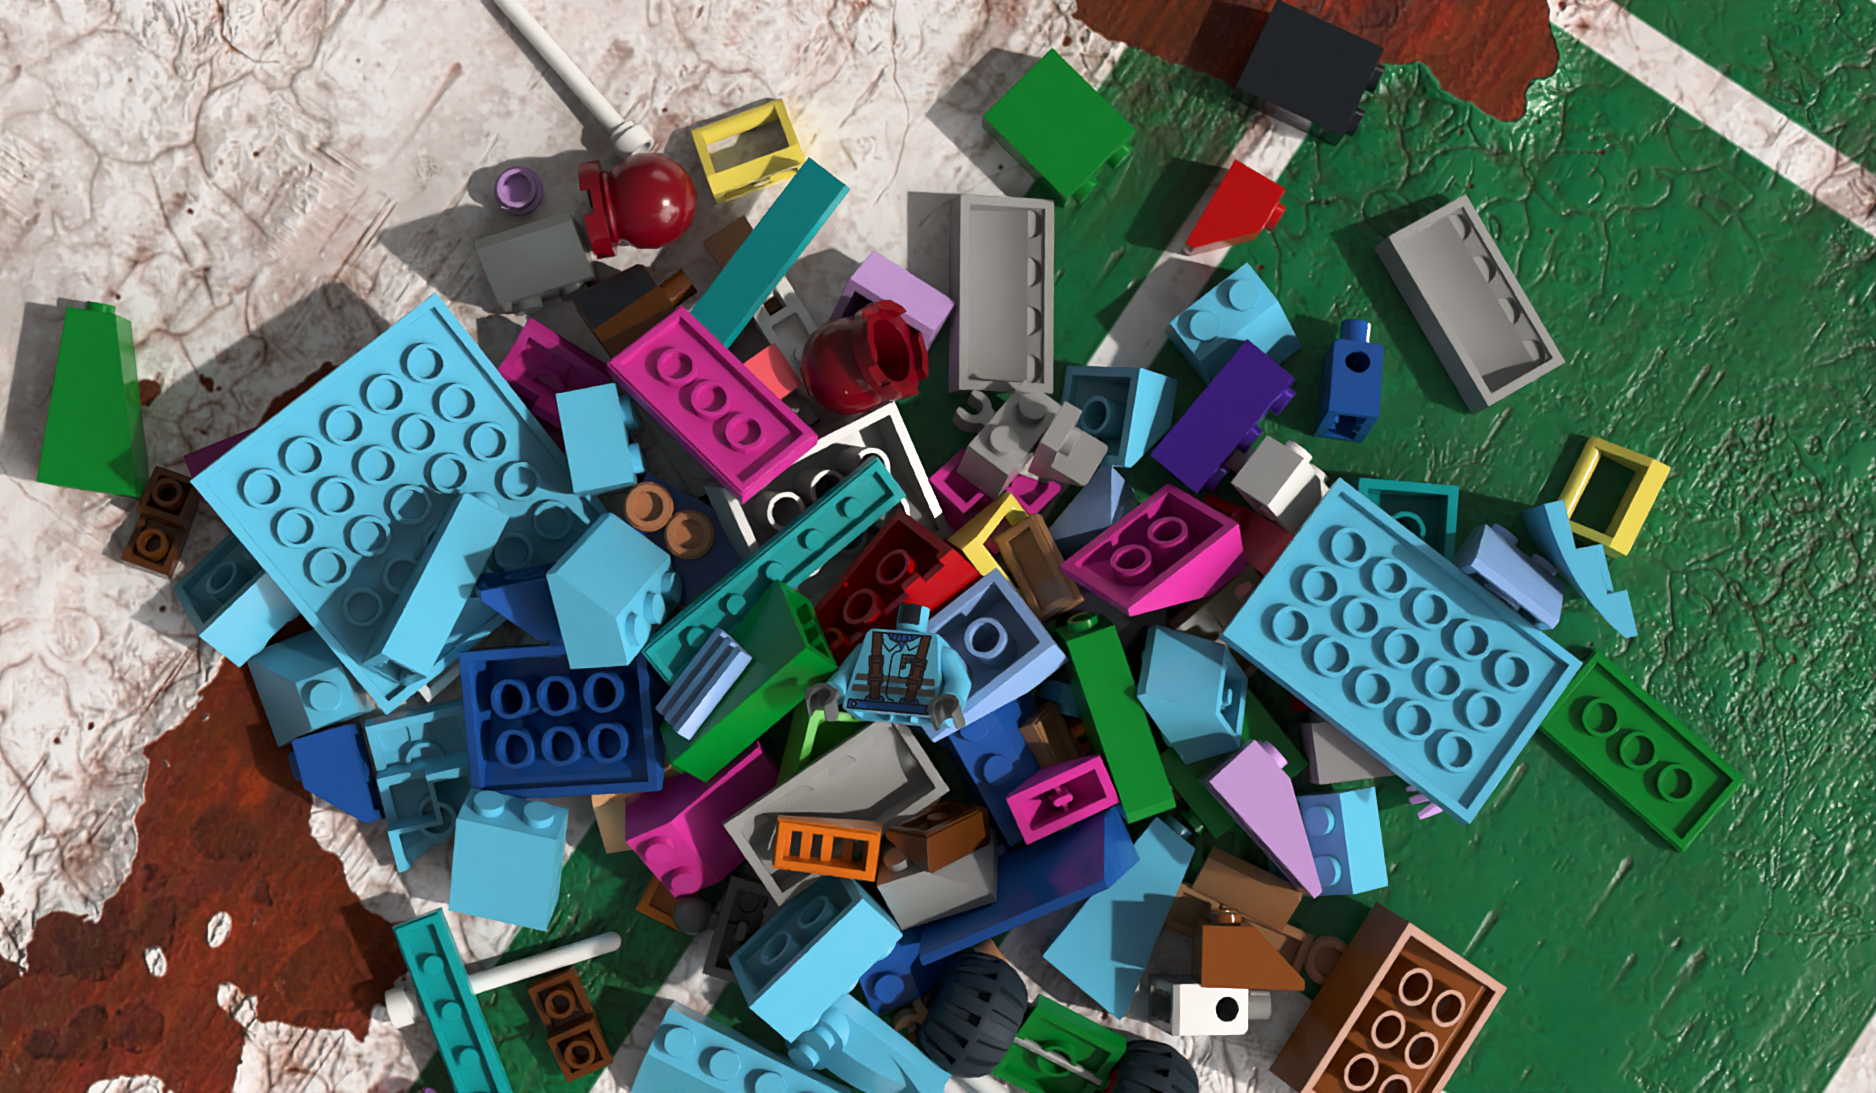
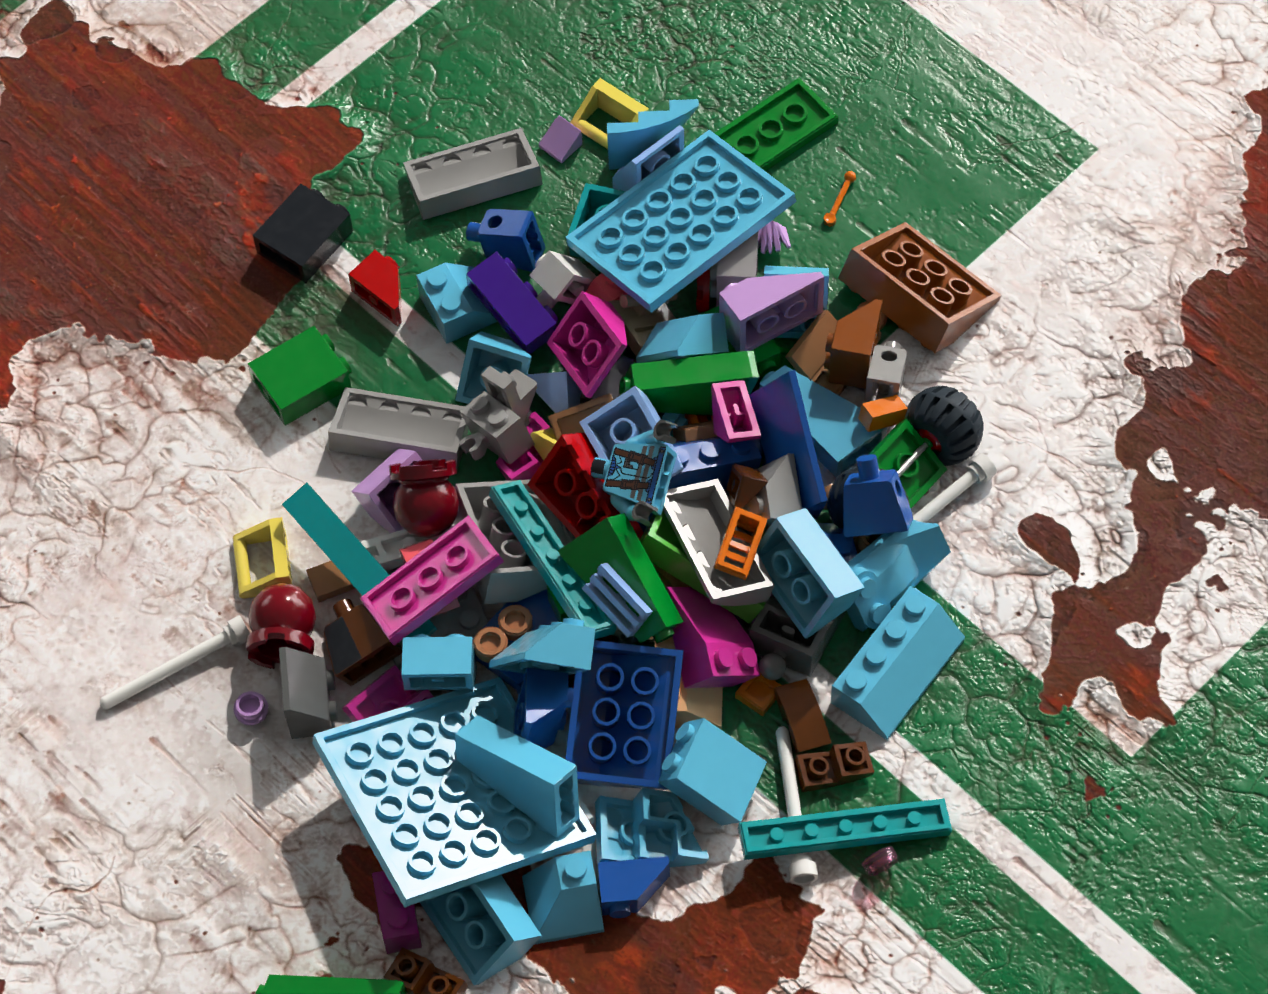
camera: 80 degrees left, 25 degrees down
none -> lavender slope [538,115,582,164]
none -> reddish brown slope [773,678,831,753]
none -> orange hinge [823,171,856,227]
none -> blue torso [843,454,913,537]
none -> orange piece [858,395,908,432]

